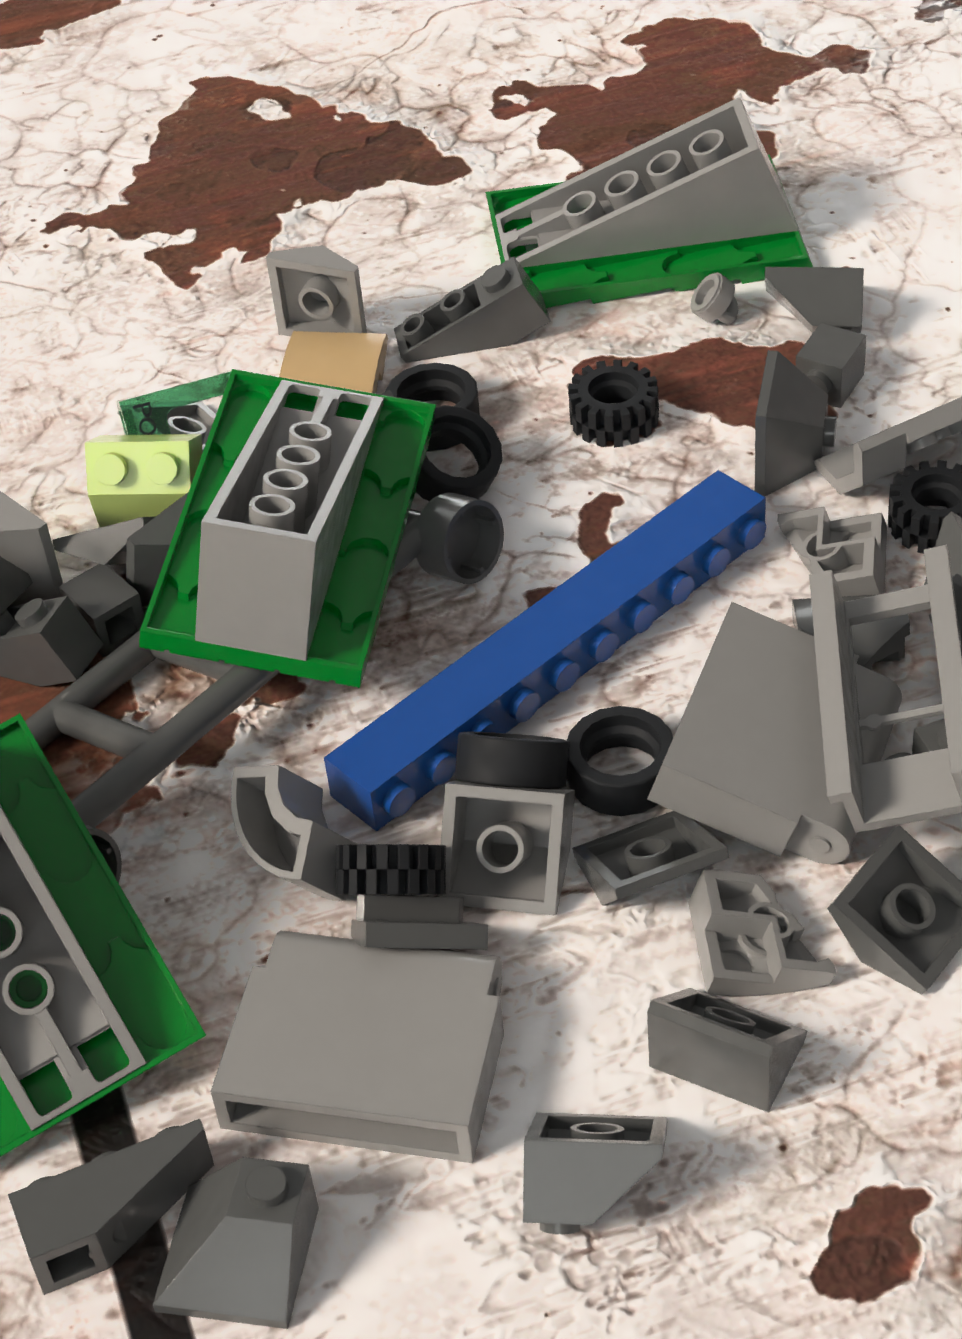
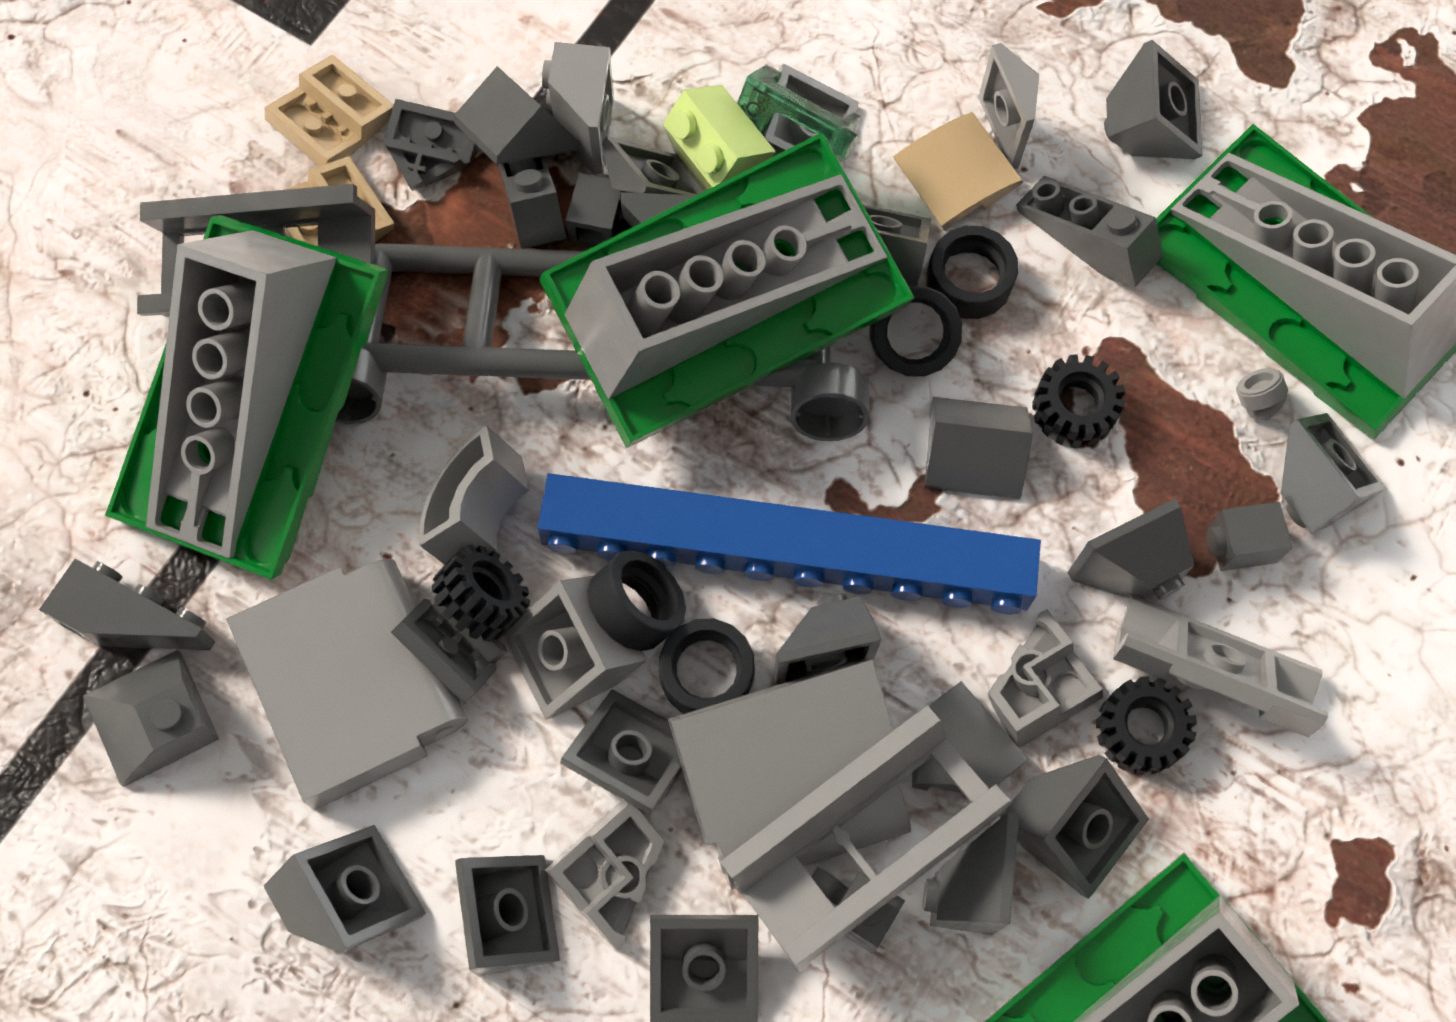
camera: 45 degrees right, 25 degrees up
none -> dark grey slope [773,594,881,686]
none -> dark grey slope [924,397,1033,499]
none -> dark grey slope [1104,40,1203,159]

